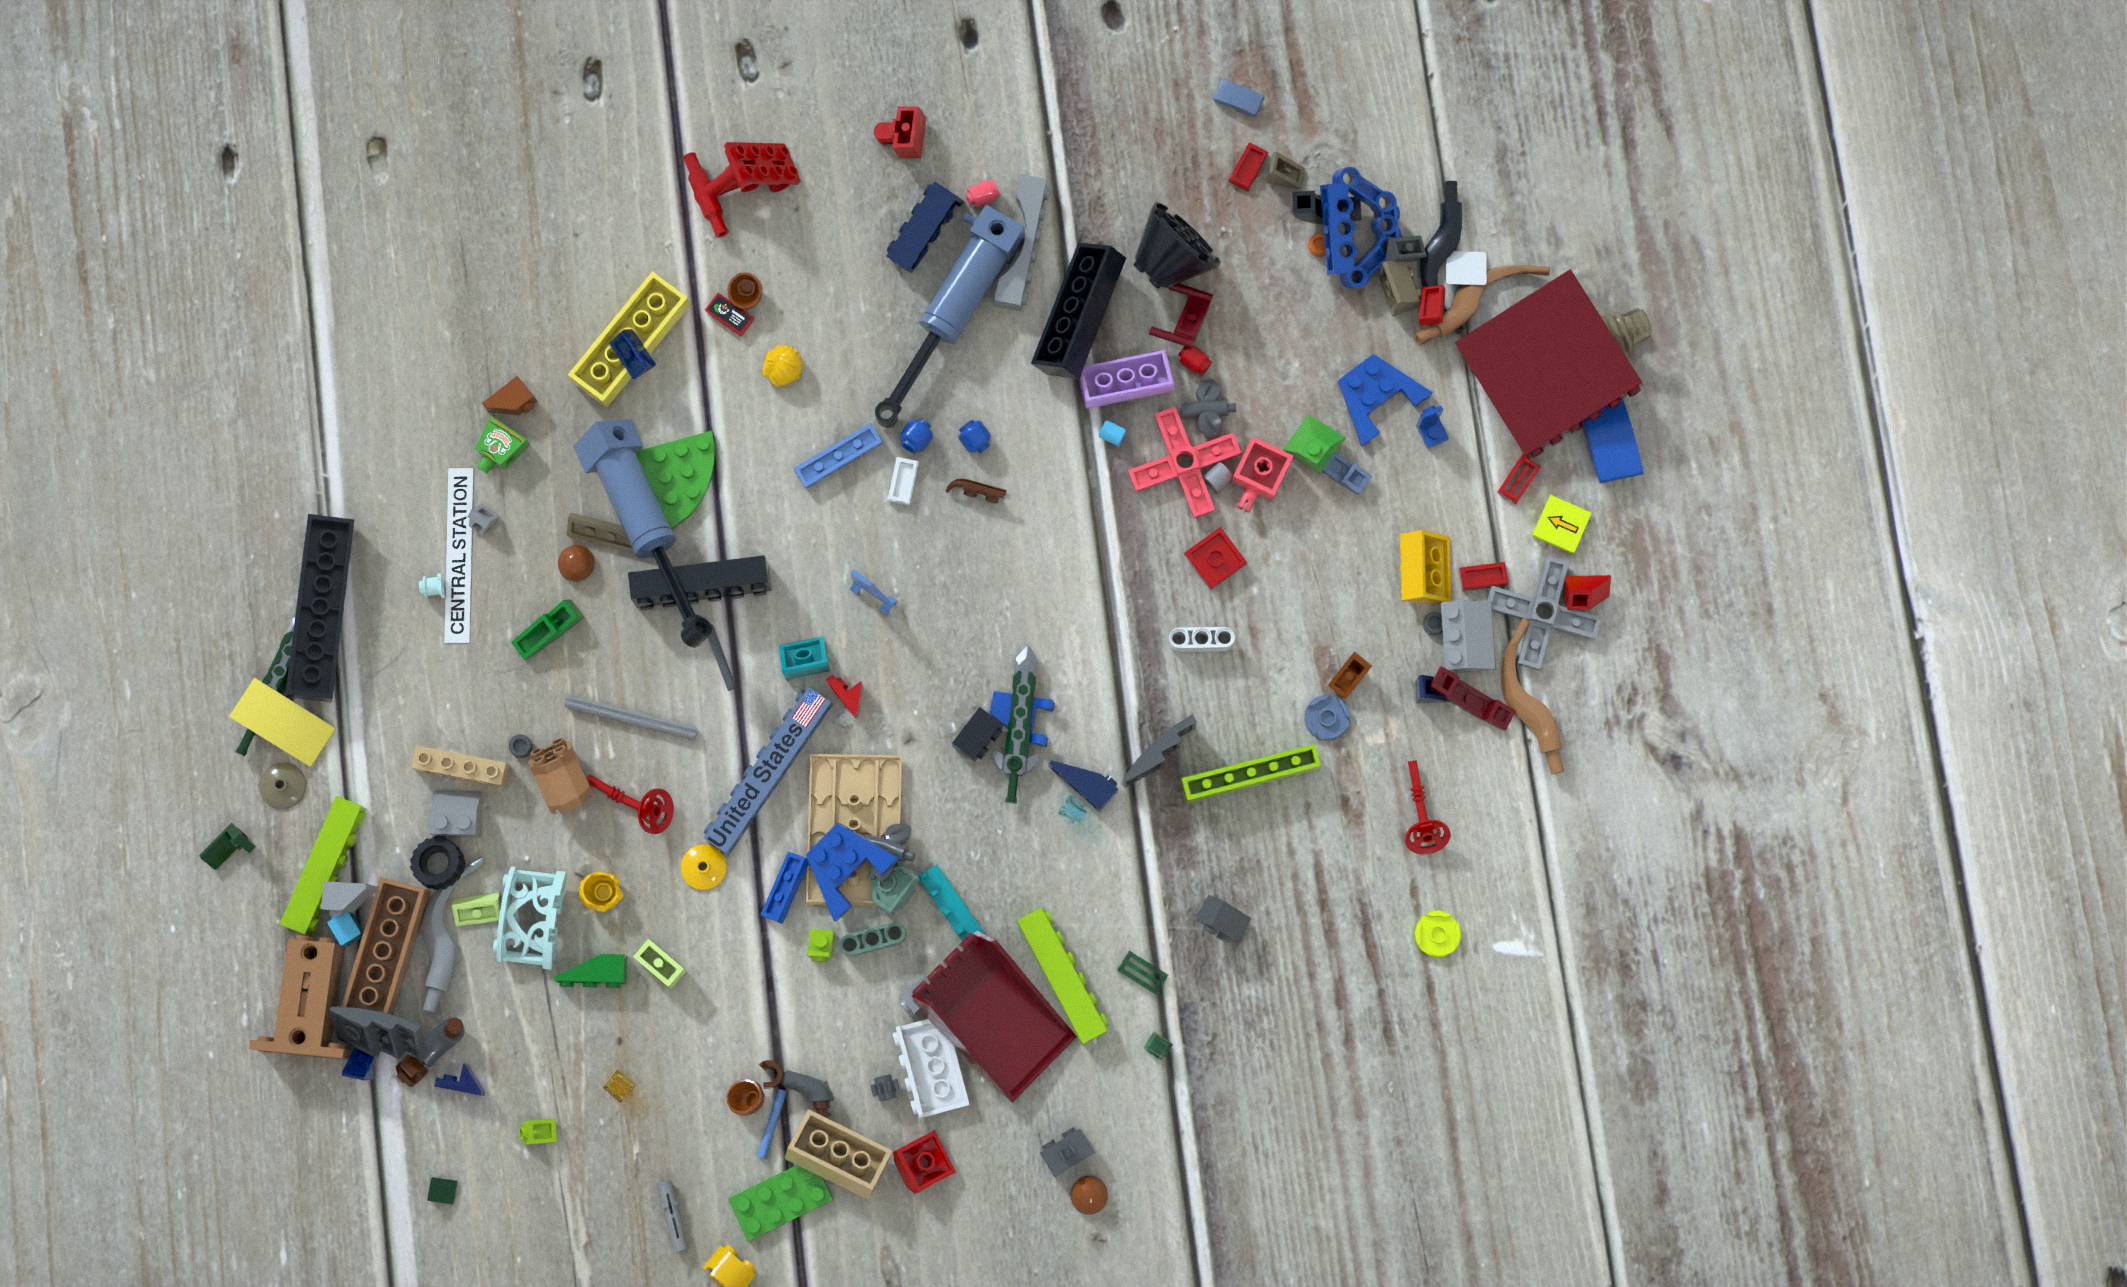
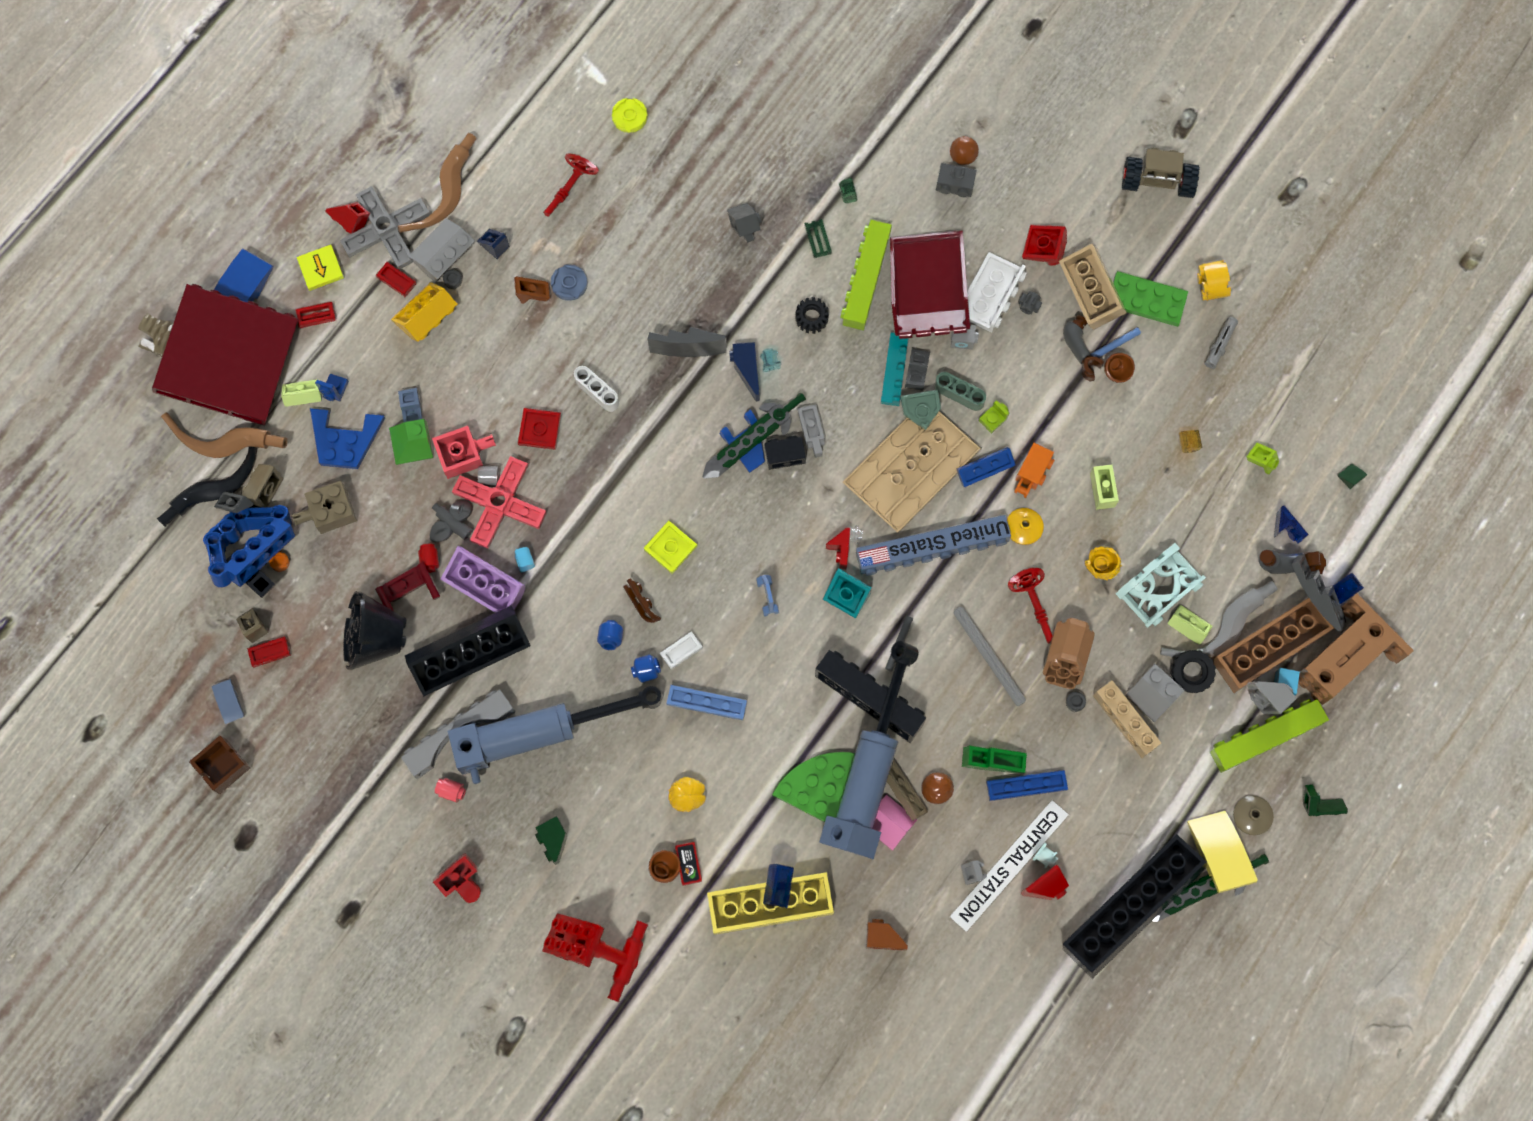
camera: 135 degrees left, 5 degrees down
bright green torso [475,416,530,474] -> none
green slope [553,954,628,988] -> none
blue wing [806,823,900,922] -> none
dark grey plant [864,824,916,882] -> none
dark blue wedge [886,182,964,273] -> none
lime brick [1181,744,1321,804] -> none
red tile [1419,285,1446,326] -> none
dark red slope [1430,666,1515,731] -> none
white sticker [1446,251,1487,285] -> none
none -> reddish brown piece [189,735,250,794]
none -> yellowish green slope [281,379,322,407]
none -> dark tan brick [292,481,357,534]
none -> dark green slope [535,816,568,865]
none -> neon yellow tile [643,521,698,574]
none -> black tyre [795,297,829,334]
none -> light grey hinge [797,404,825,458]
none -> bright pink slope [873,795,917,851]
none -> dark grey slope [905,349,930,391]
none -> blue tile [986,770,1068,801]
none -> orange brick [1014,443,1055,498]
none -> red slope [1021,865,1069,900]

